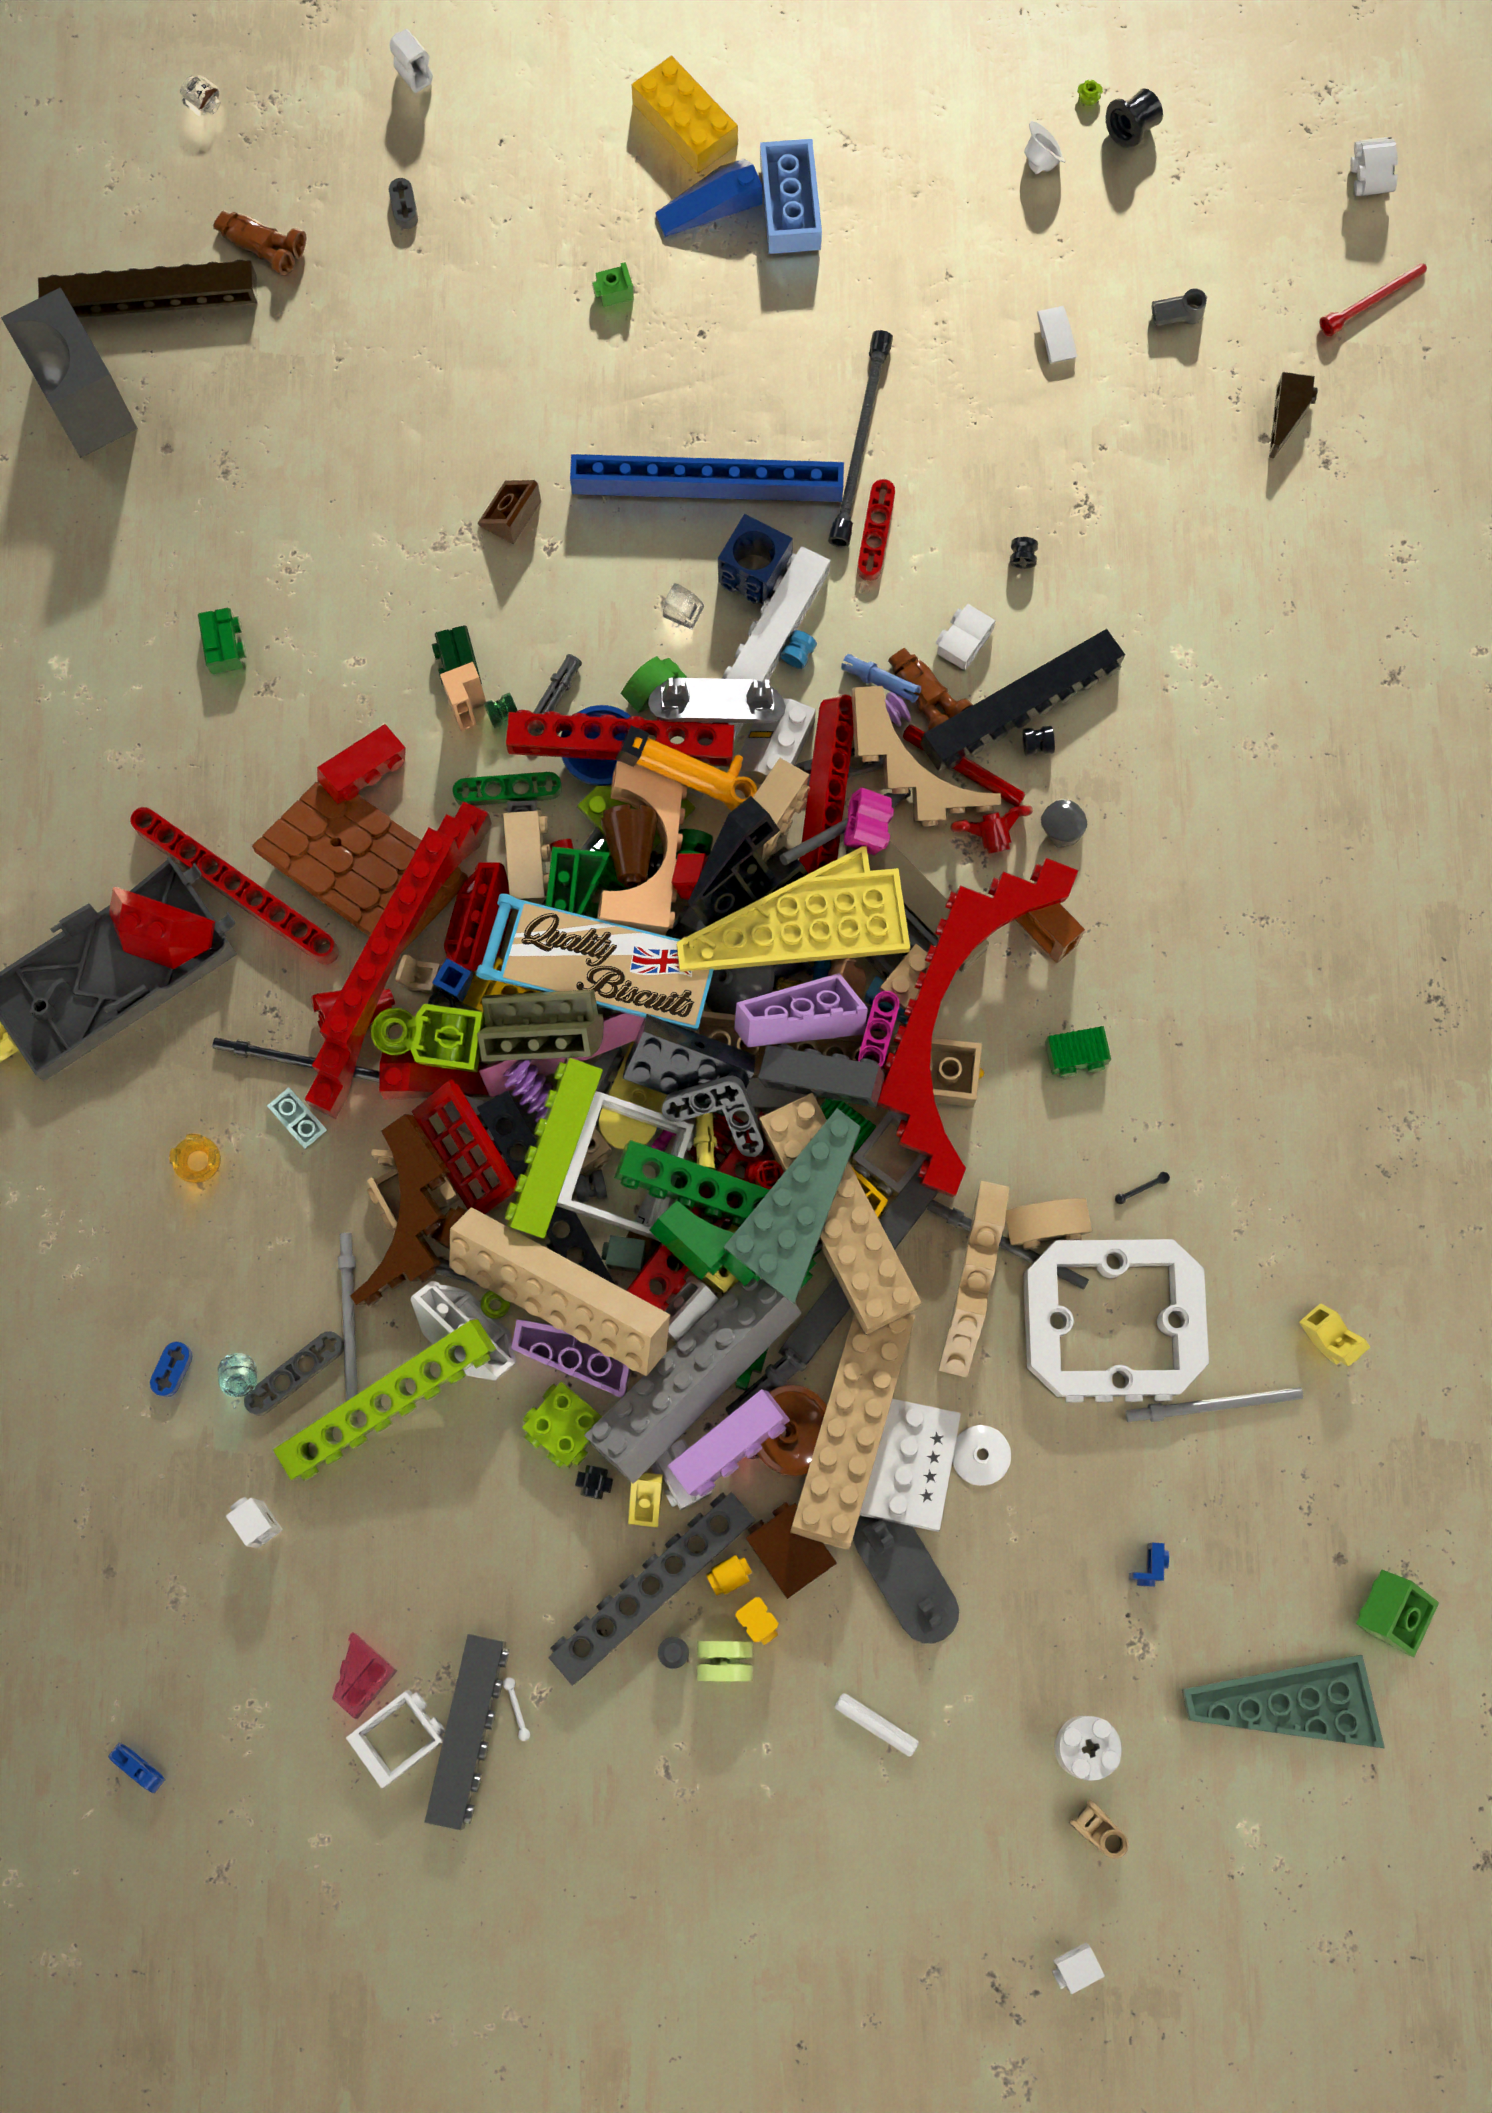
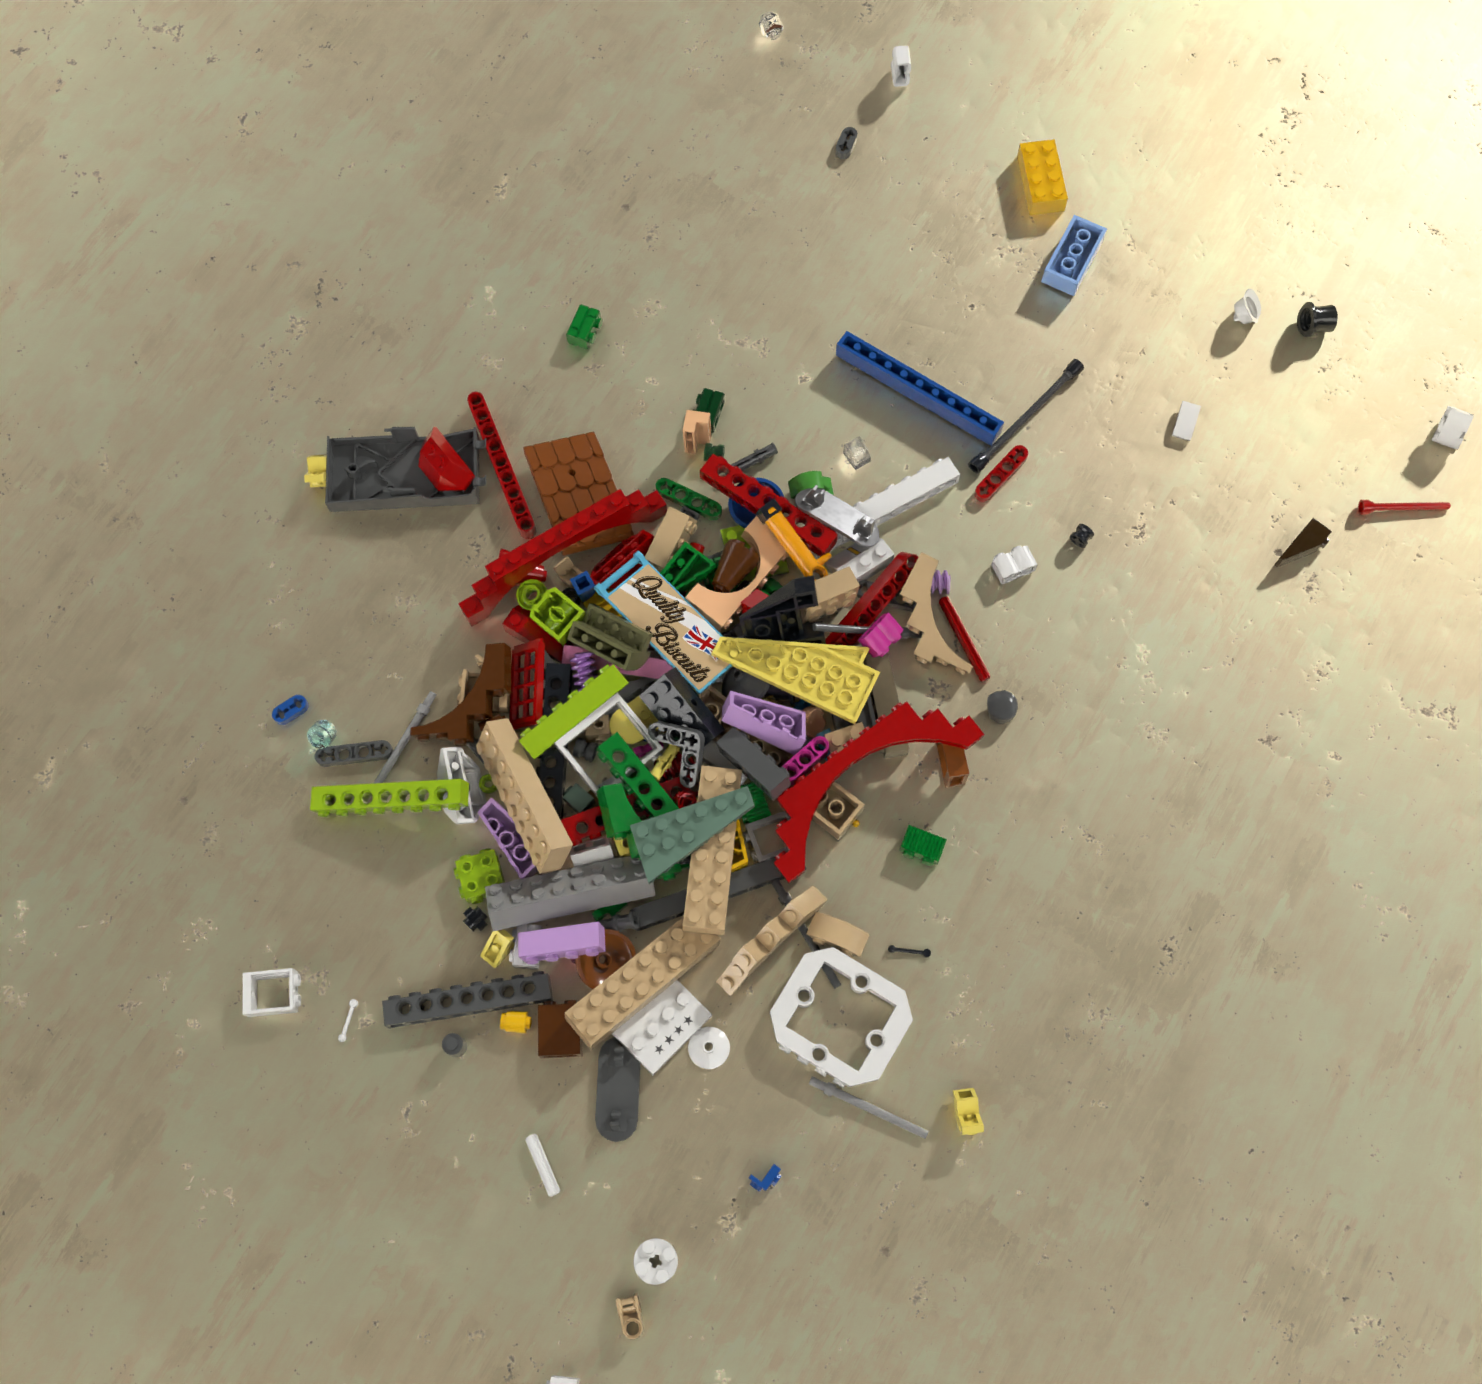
camera: 35 degrees right, 5 degrees down
dark grey piece [1,287,138,458] -> none
dark brown brick [38,260,258,318] -> none
blue piece [108,1743,165,1793] -> none
clear yellow piece [169,1133,221,1183] -> none
dark orange piece [213,211,307,275] -> none
black bar [213,1037,379,1082] -> none
white brick [226,1497,283,1548] -> none
light aqua slope [267,1087,327,1149] -> none
red brick [317,724,406,804] -> none
clear pink wing [332,1632,398,1719] -> none
dark grey brick [425,1634,510,1830] -> none
reddish brown slope [477,480,541,544] -> none
bright green brick [592,262,634,307] -> none
blue wedge [655,159,763,237] -> none
yellowish green wheel [697,1641,753,1681] -> none
dark blue brick [718,514,793,605] -> none
yellow brick [735,1597,779,1645] -> none
dark azure wheel [780,630,817,669] -> none
medium blue pin [841,654,921,703] -> none
dark orange piece [888,648,973,731] -> none
black brick [920,629,1126,771] -> none
red piece [950,805,1033,854] -> none
black wheel [1022,726,1055,756] -> none
lime plate [1077,79,1103,106] -> none
dark grey piece [1151,289,1207,326] -> none
sand green wing [1182,1655,1385,1748] -> none
bright green slope [1356,1569,1439,1657] -> none

